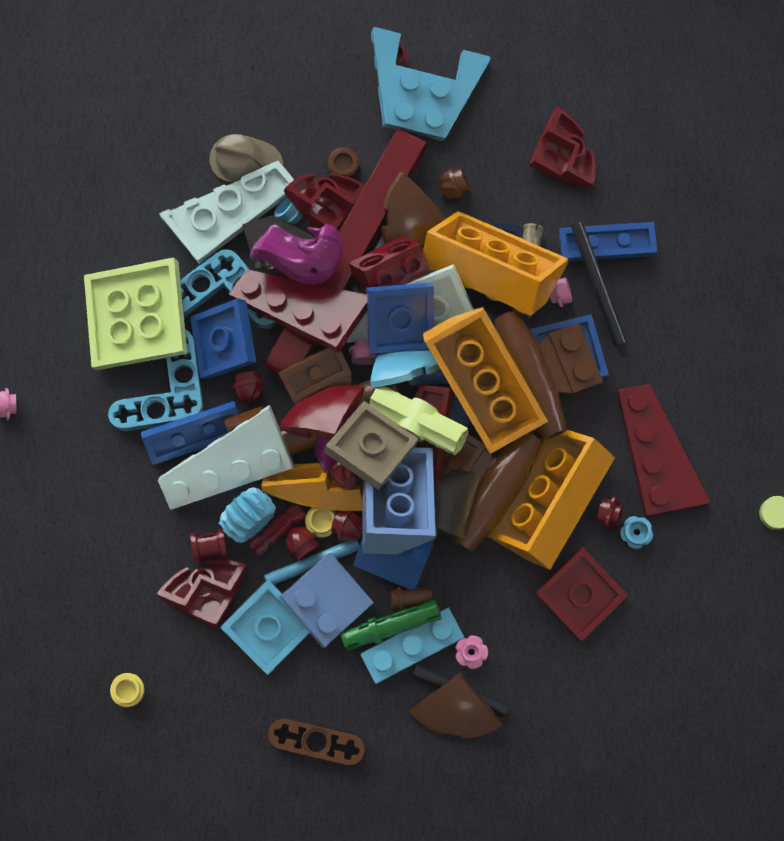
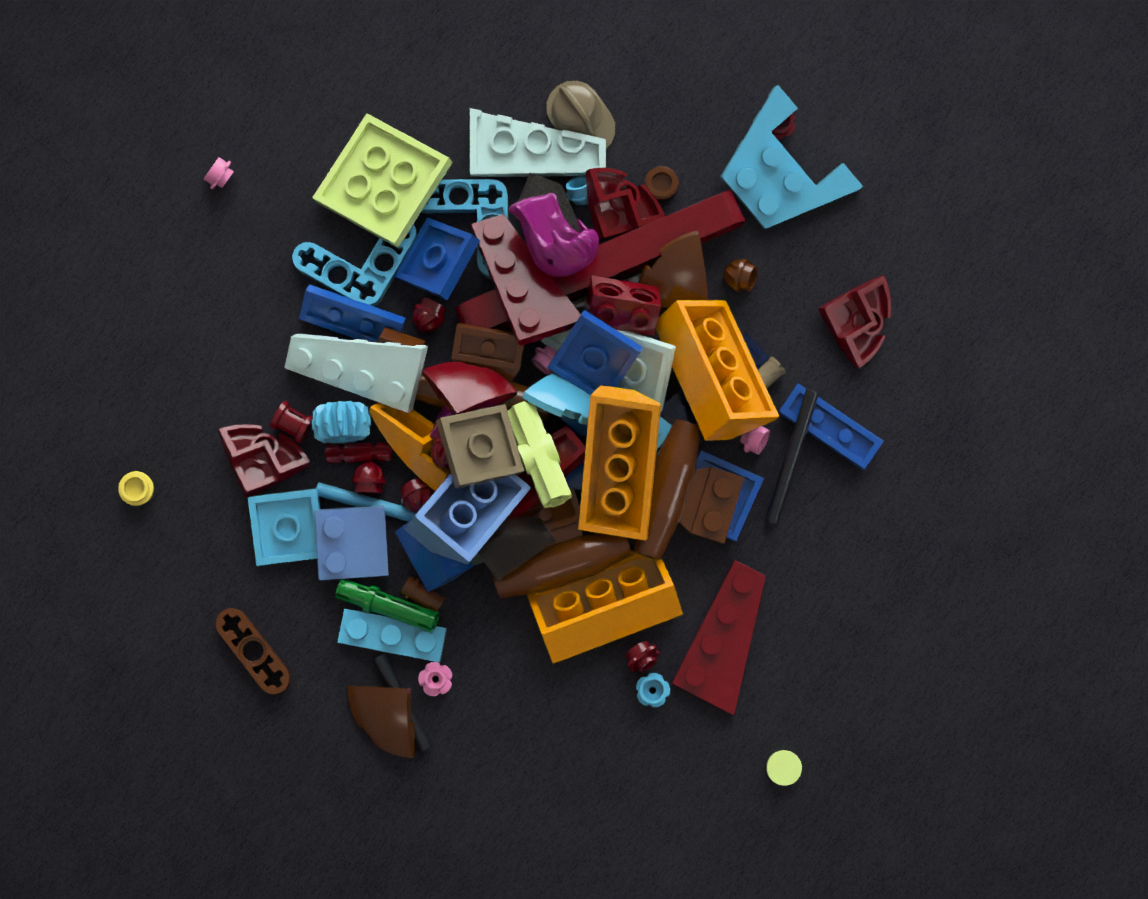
camera: 40 degrees right, 5 degrees up
light yellow plate [305,507,336,538] -> none
dark red plate [534,547,628,642] -> none

